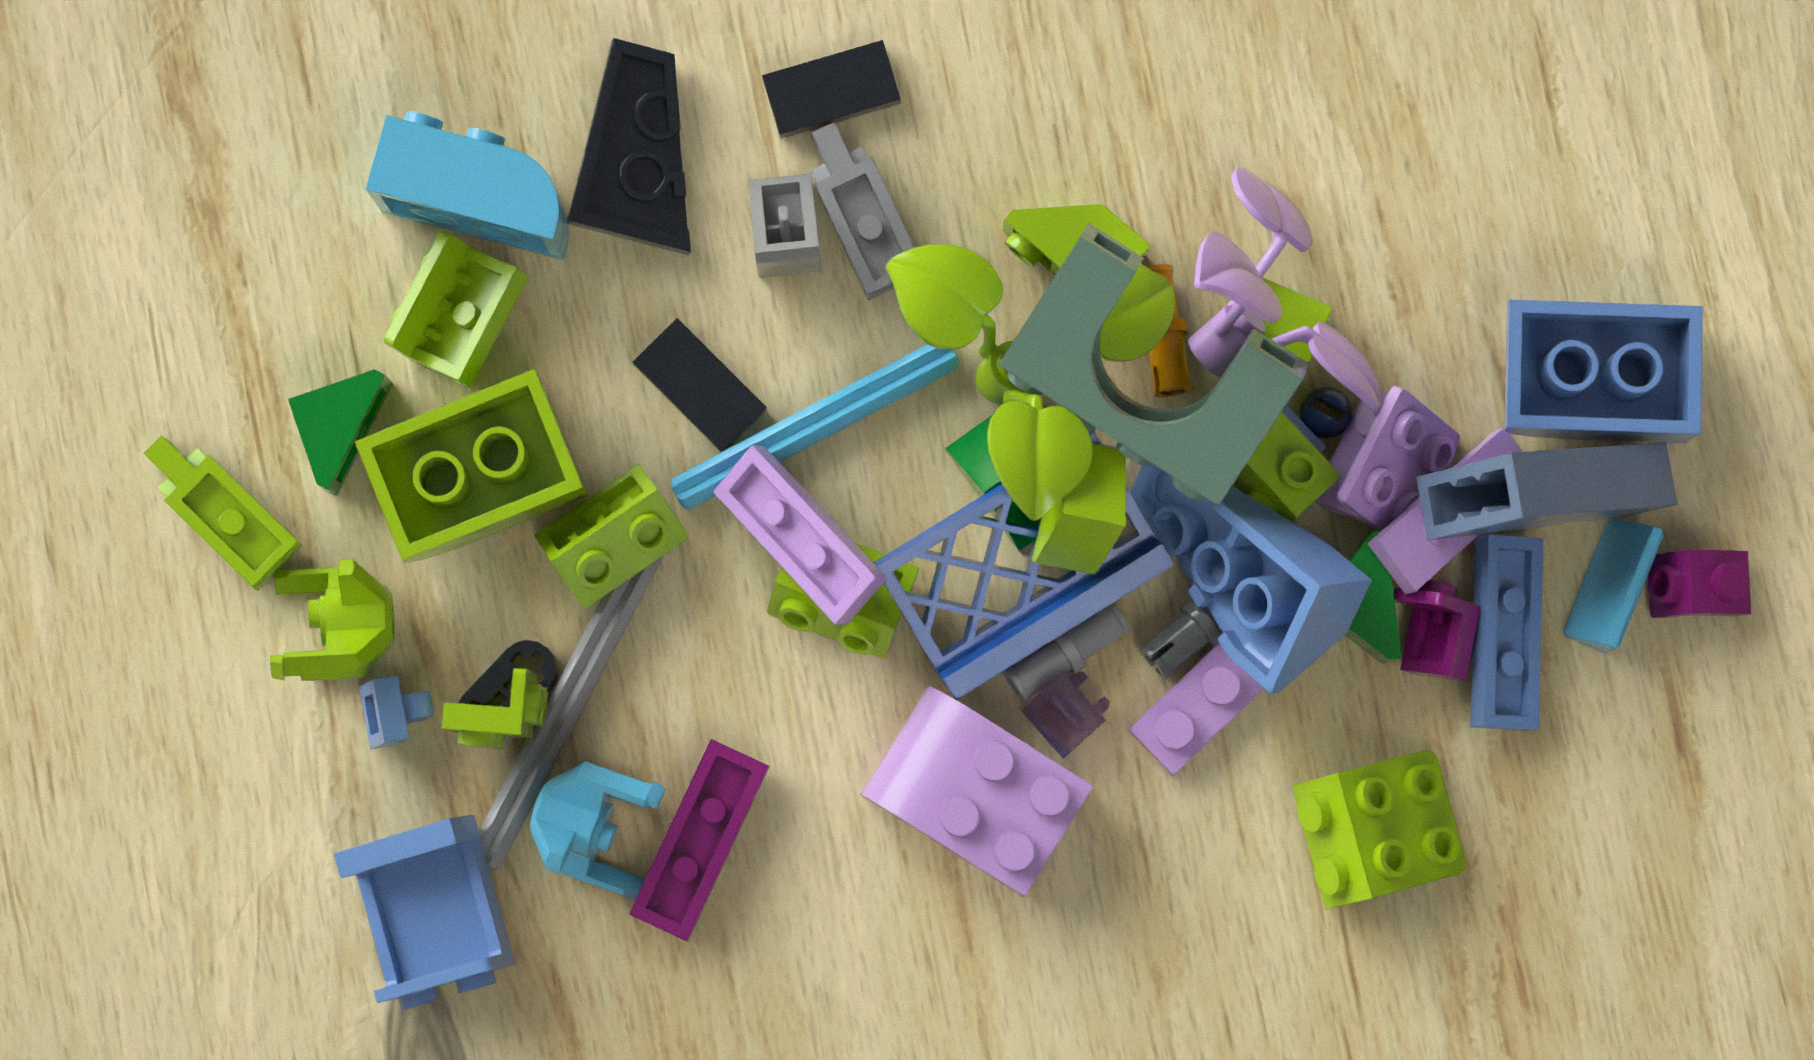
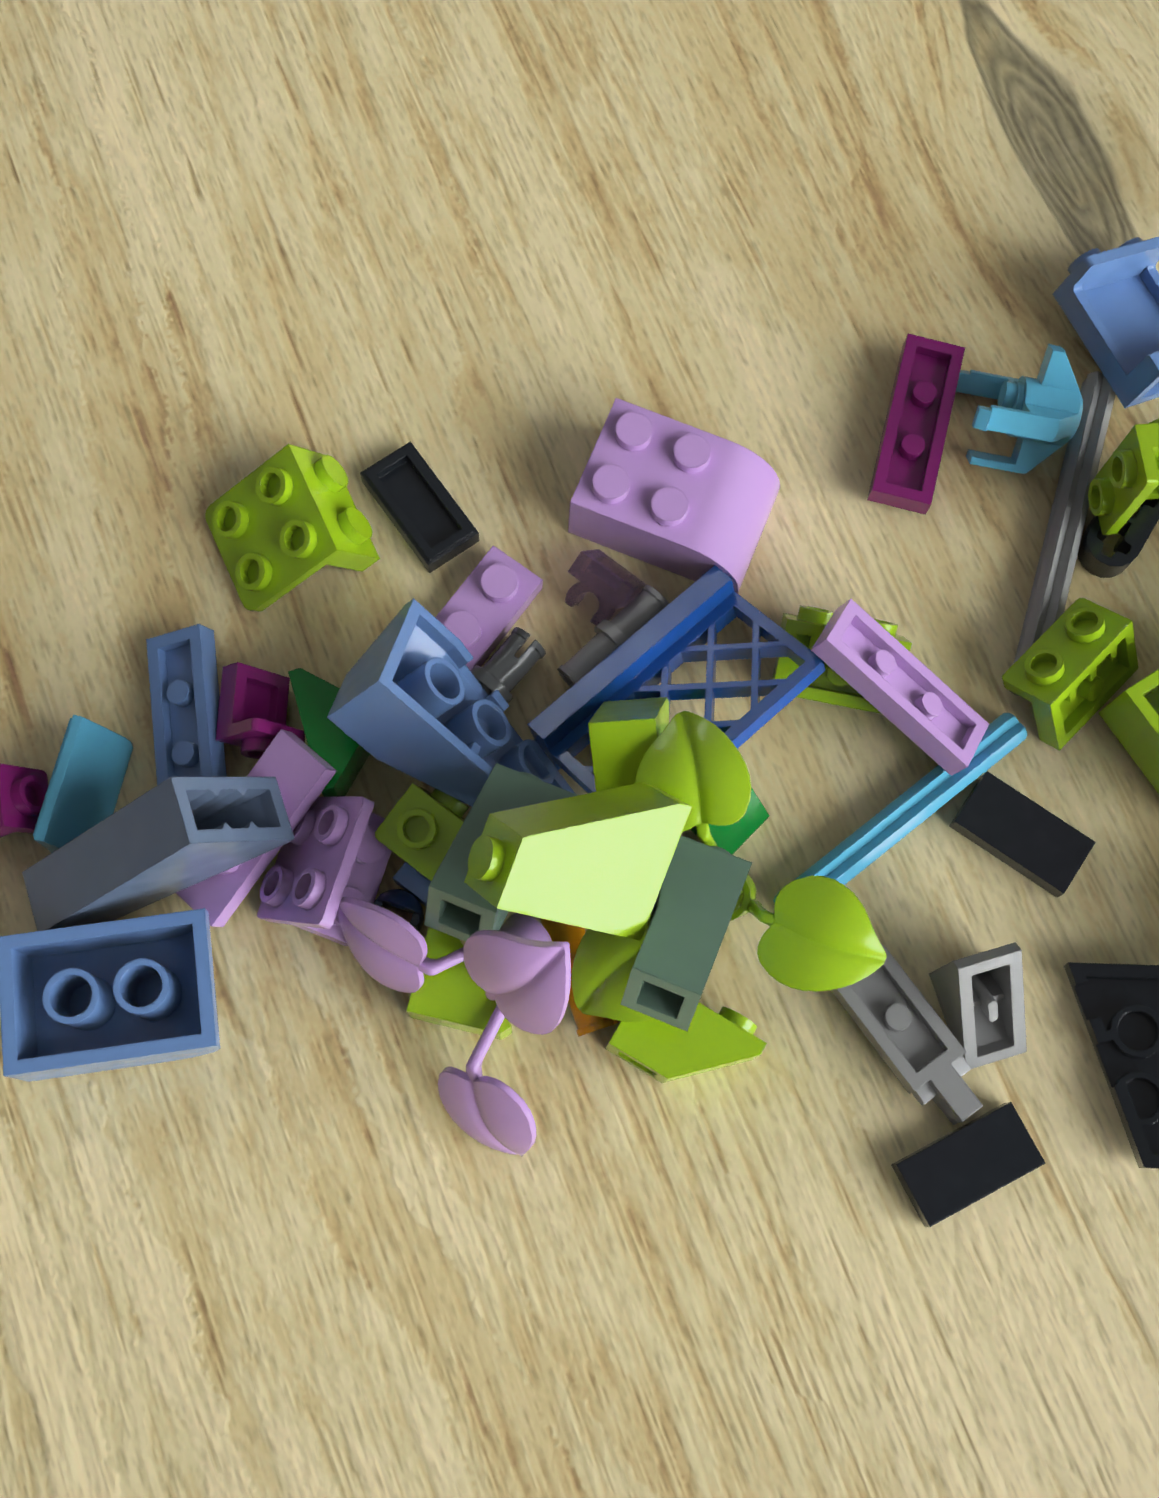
camera: 165 degrees right, 10 degrees down
none -> black tile [360,441,479,573]
none -> slope [464,782,692,940]

